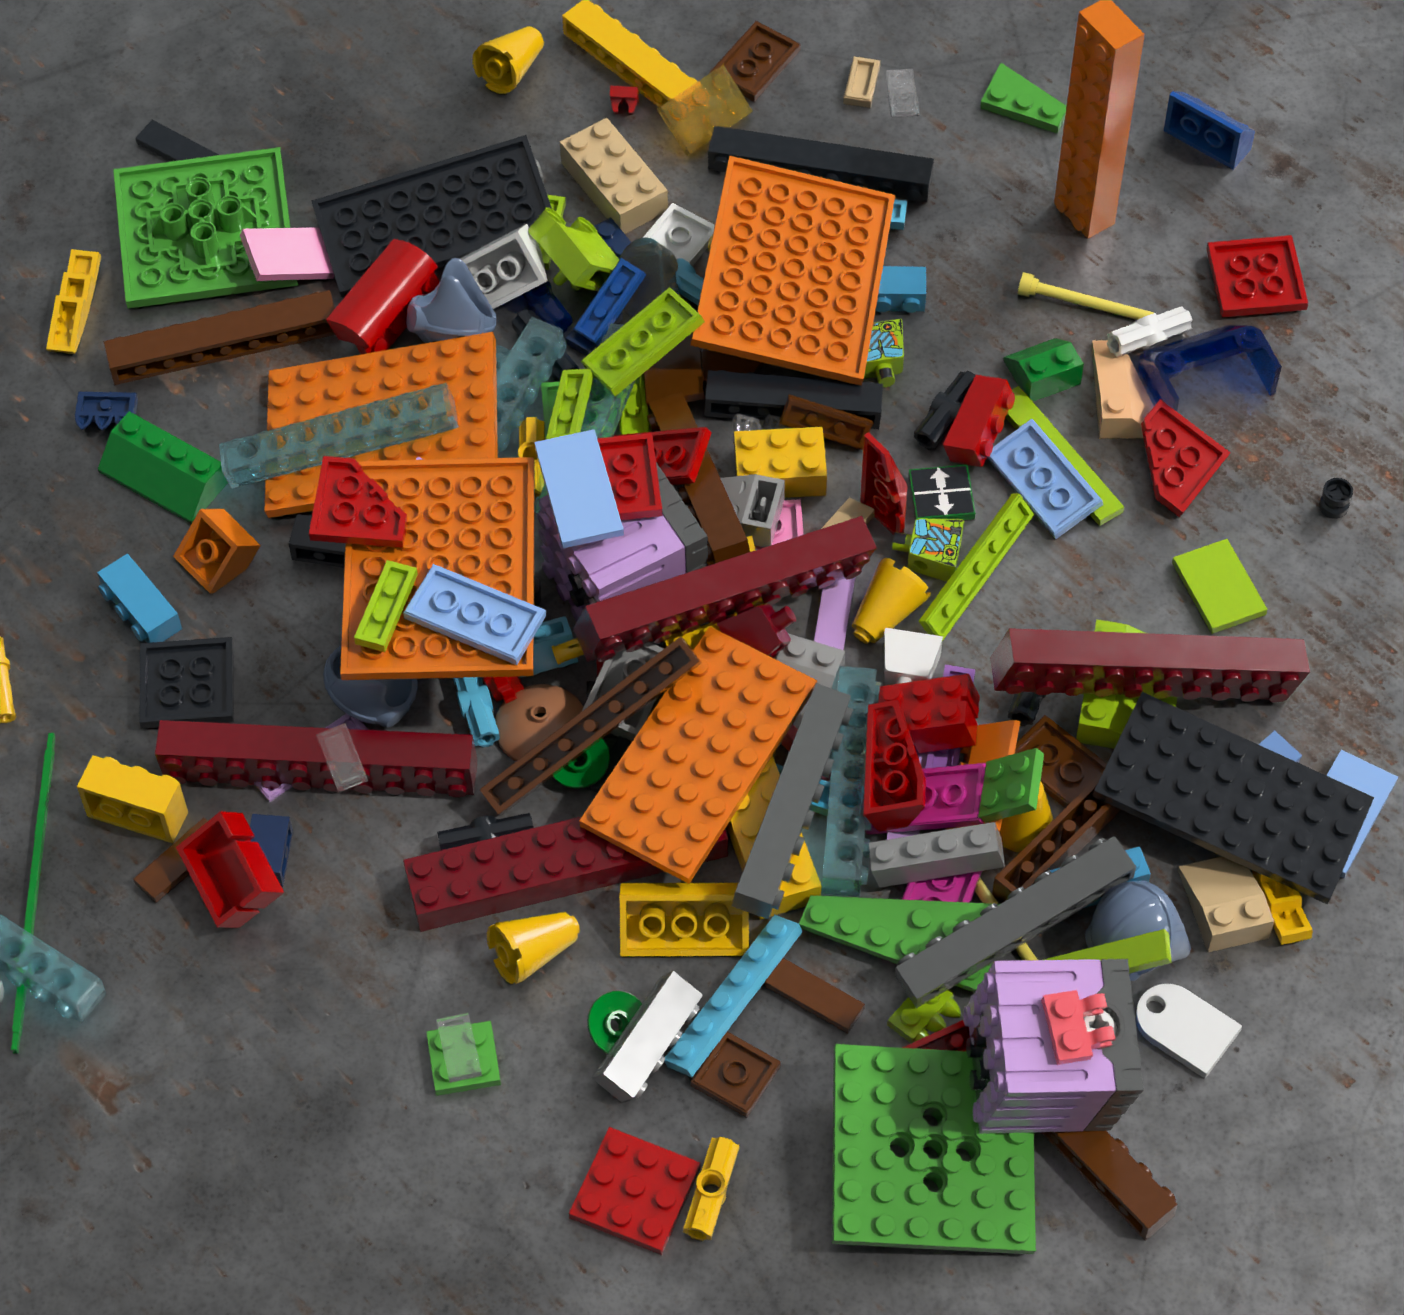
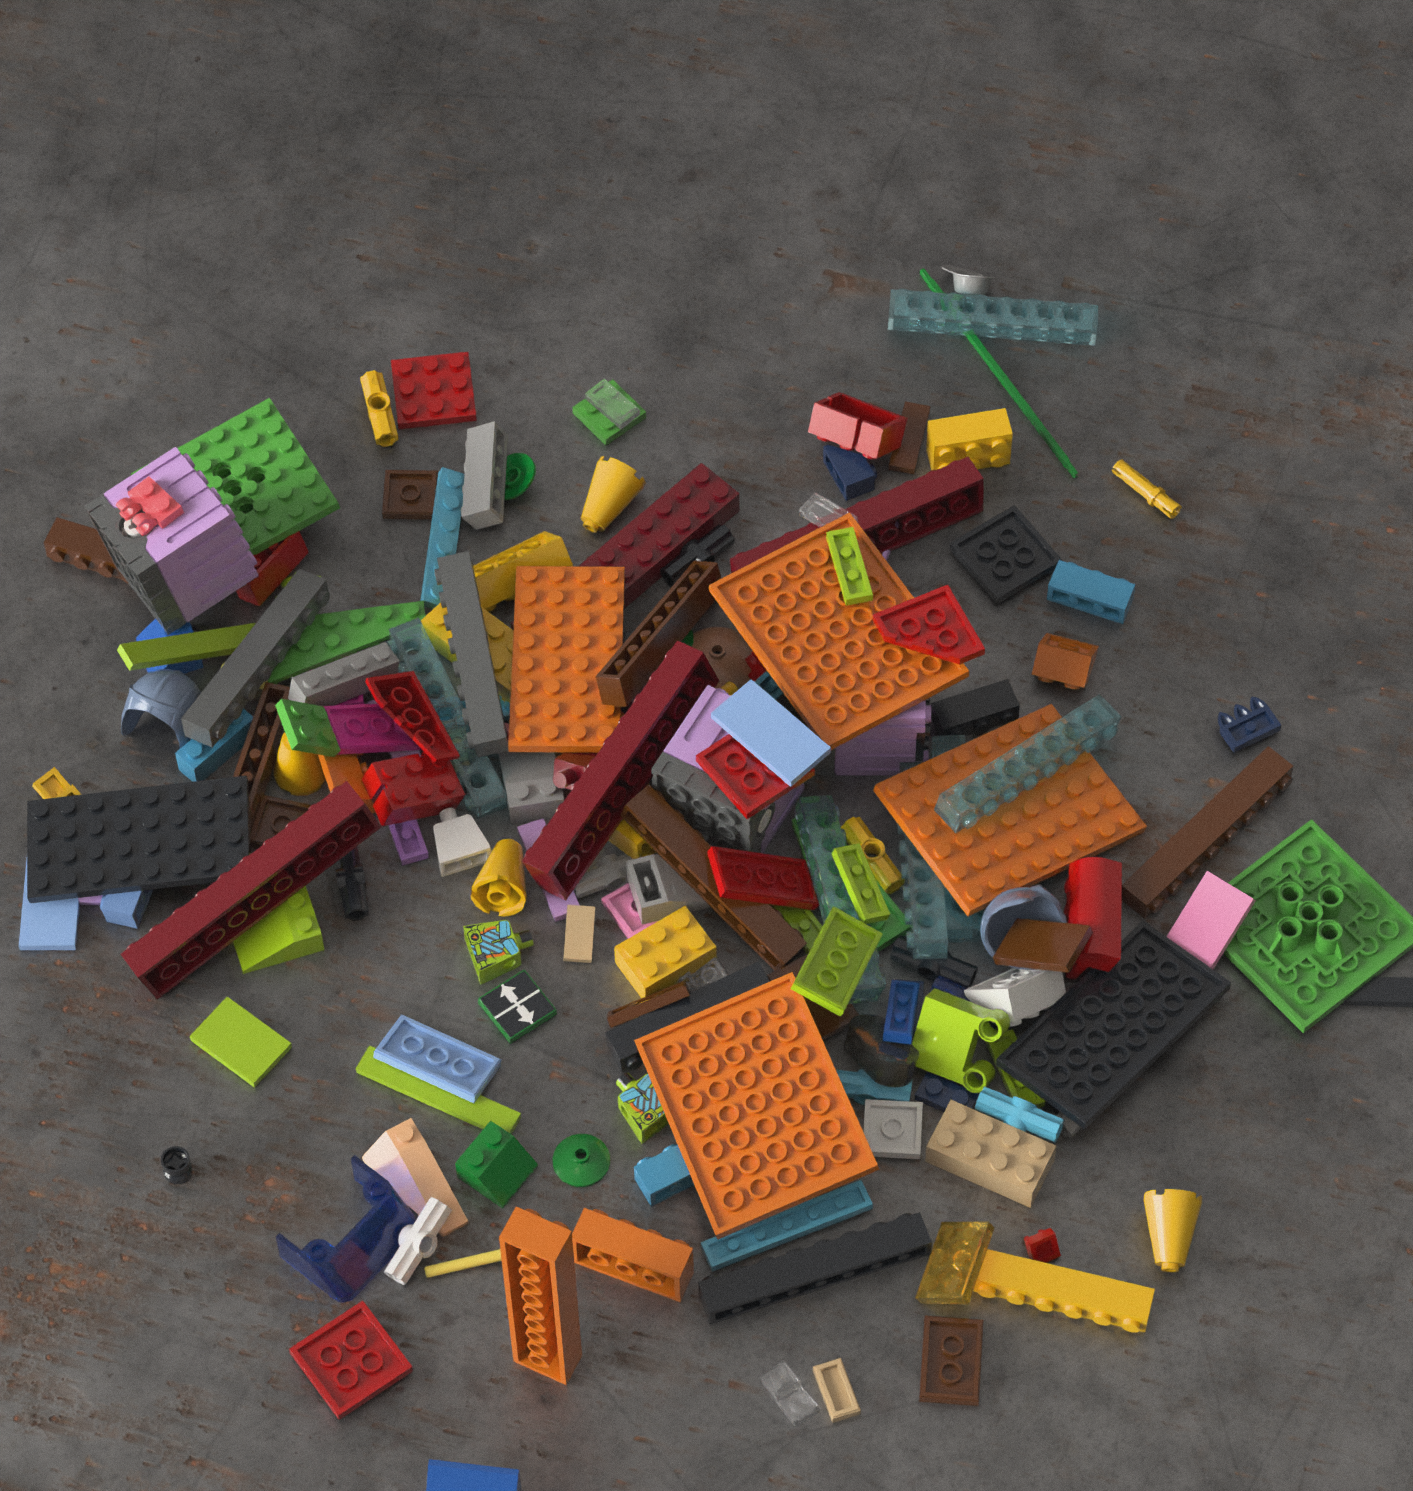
camera: 150 degrees right, 0 degrees up
yellow slope [46,249,101,354] -> none
green slope [98,411,228,524] -> none
light blue tile [403,564,546,665] -> none
reddish brown tile [765,958,865,1034] -> none
red wedge [860,432,908,535] -> none
black piece [914,370,975,449] -> none
lime tile [918,493,1034,641] -> none
red brick [943,375,1015,467] -> none
bright green wing [980,63,1066,134] -> none
white tile [1135,984,1242,1079] -> none
red plate [1141,399,1230,517] -> none
tan slope [1178,856,1274,952] -> none
none -> green dish [553,1134,610,1187]
none -> orange brick [572,1208,694,1302]
none -> medium azure piece [975,1087,1065,1143]
none -> reddish brown tile [993,918,1093,973]

